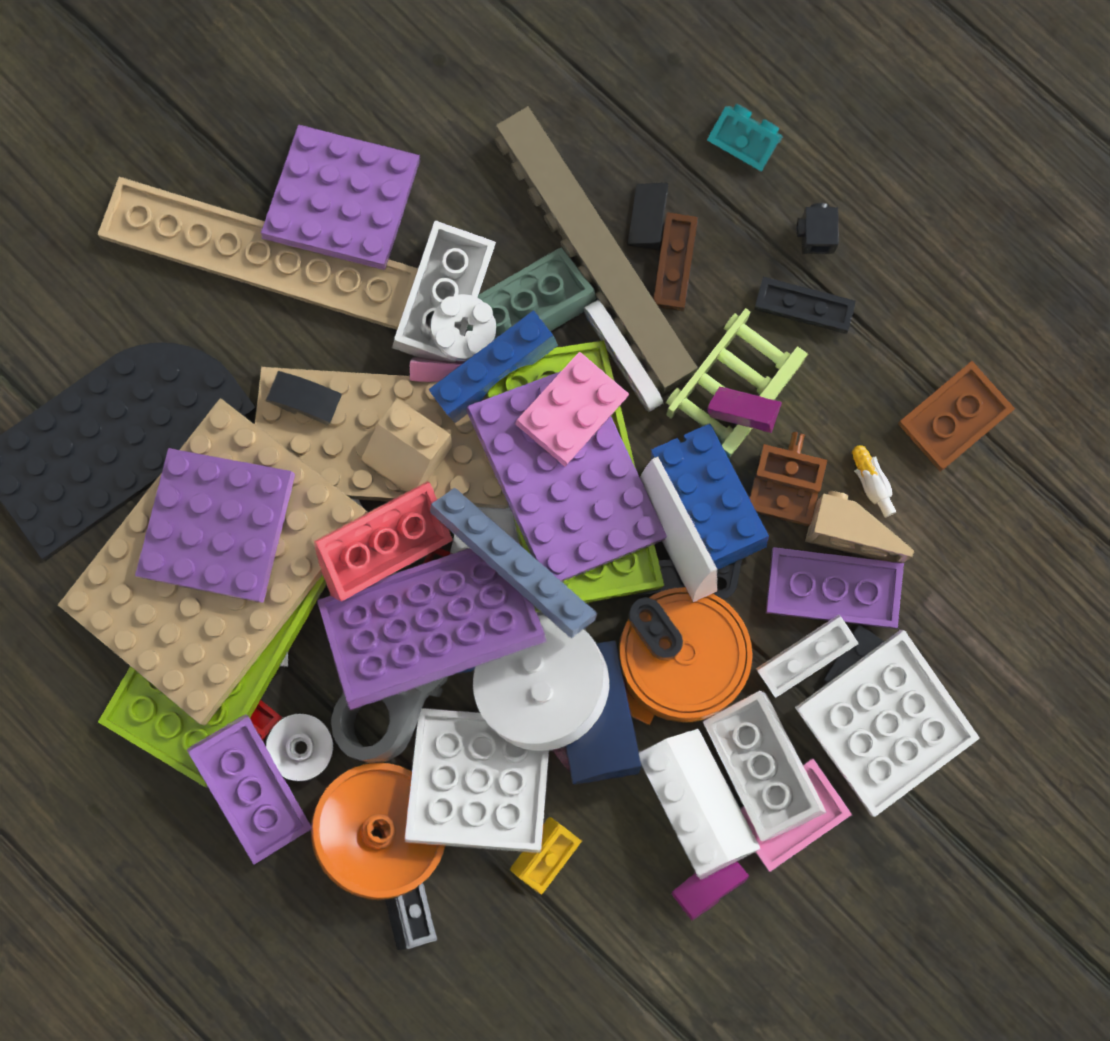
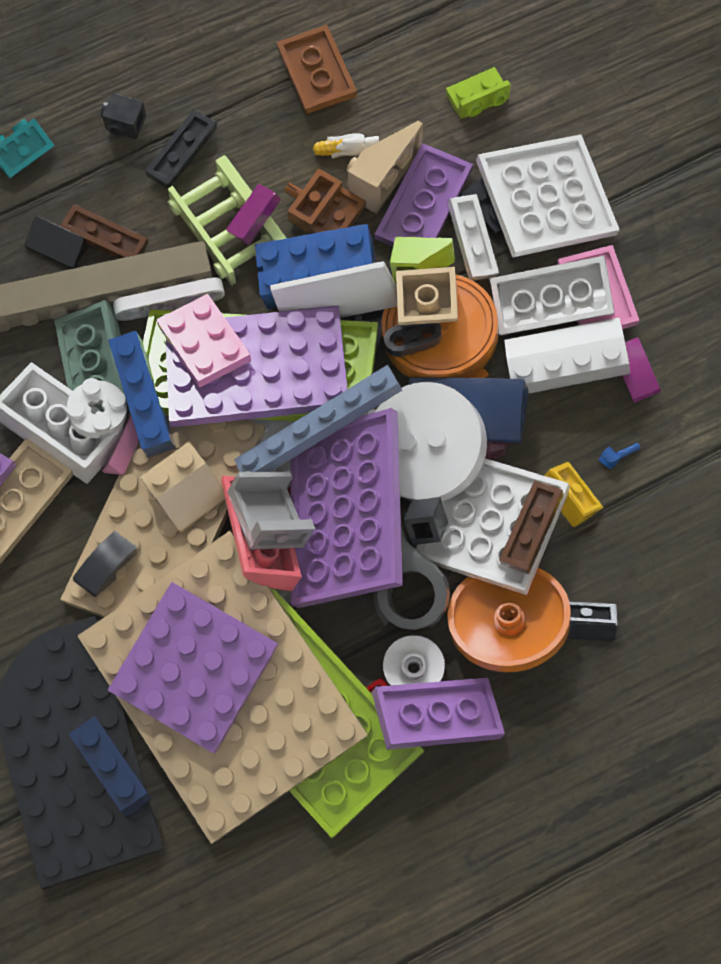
camera: 70 degrees left, 10 degrees down
none -> dark blue brick [69,716,152,817]
none -> light grey panel [227,471,315,550]
none -> lime slope [390,237,455,282]
none -> tan slope [396,267,458,325]
none -> black brick [404,497,448,545]
none -> lime bracket [446,67,511,120]
none -> reddish brown plate [499,480,564,574]
none -> blue hand [599,443,640,469]

